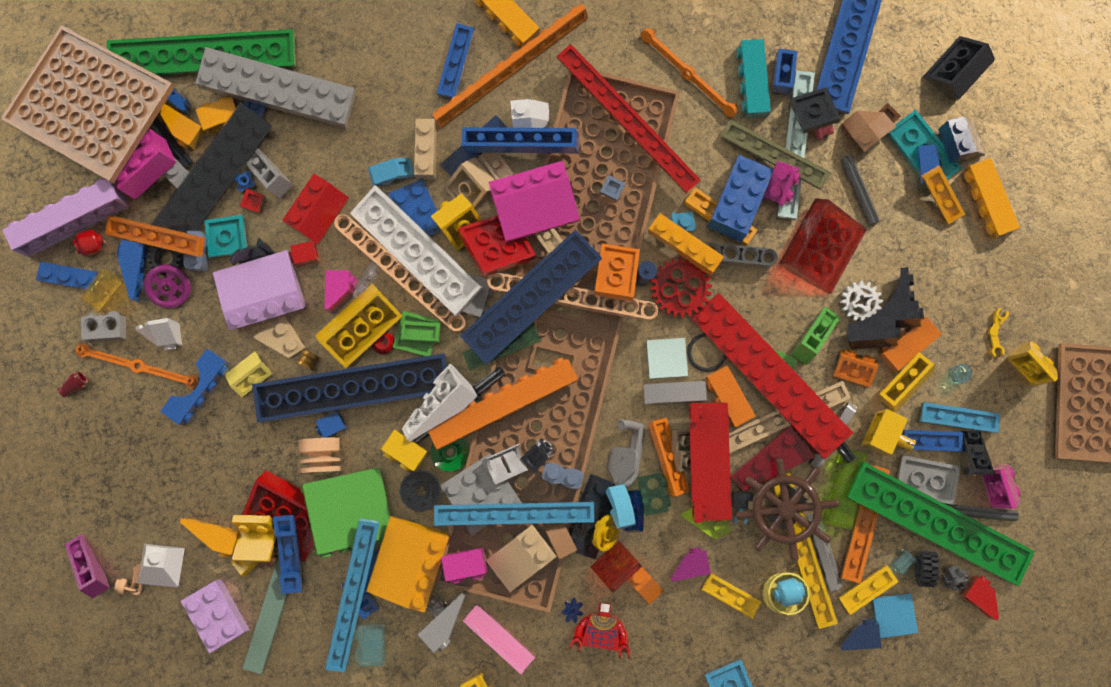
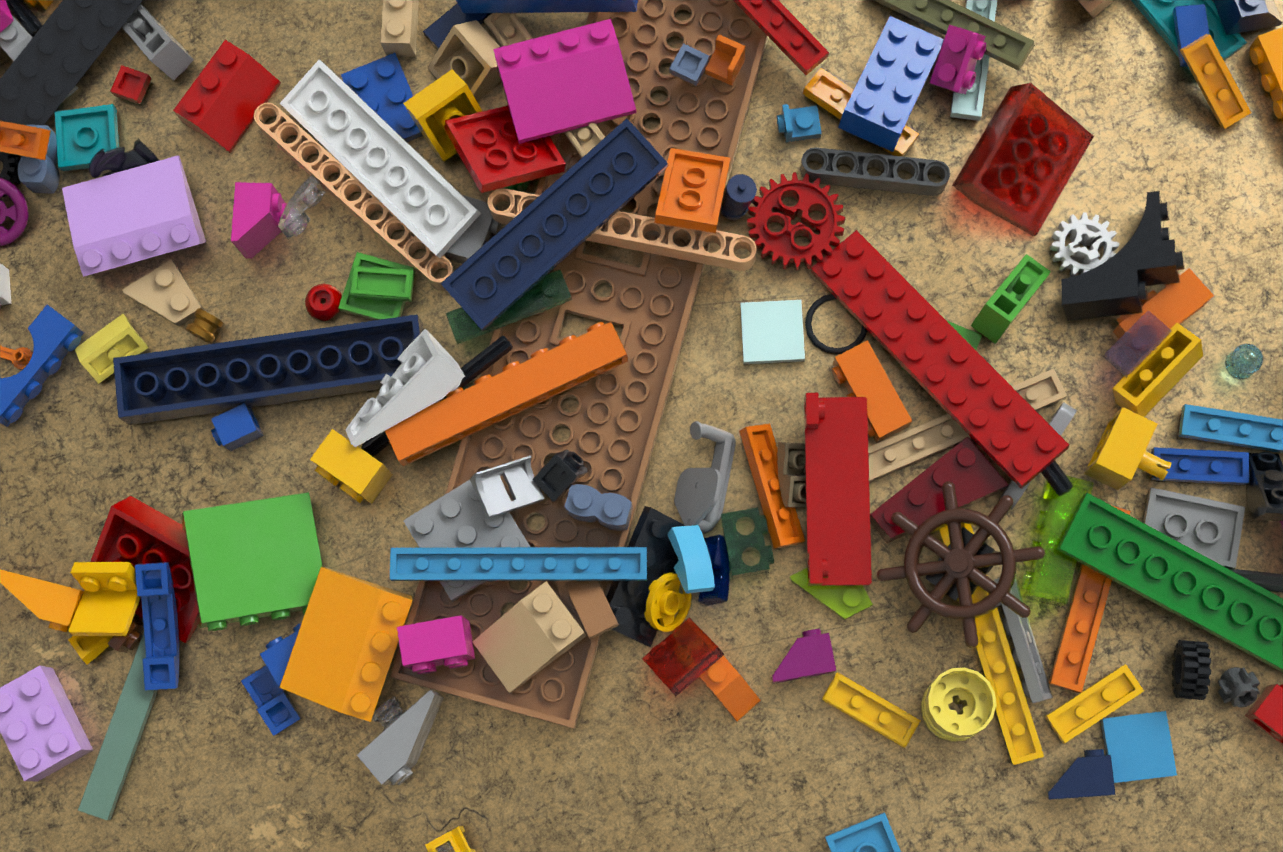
camera: 10 degrees right, 5 degrees down
blue plate [234,170,255,192] -> none
red brick [289,241,320,267] -> none
light nougat wheel [298,438,341,476] -> none
yellow brick [315,284,402,369] -> none
dark azure plate [325,518,379,673] -> none
clear light blue brick [355,623,385,666] -> none
dark azure slope [368,158,415,186] -> none
black wheel [399,470,441,512] -> none
green dish [430,438,469,472] -> none
bright pink panel [463,604,535,675] -> none
clear blue plant [561,598,583,623] -> none
red torso [569,603,630,659] -> none
light grey slope [644,381,707,405] -> none
light orange brick [648,213,724,276] -> none
black piece [731,491,754,524] -> none
medium azure head [773,578,805,607] -> none
orange bracket [833,349,879,387] -> none
dark grey axle [842,154,880,225] -> none
clear light blue bush [891,549,917,576] -> none
none -> orange panel [705,35,746,86]
none -> plate [1103,310,1172,378]

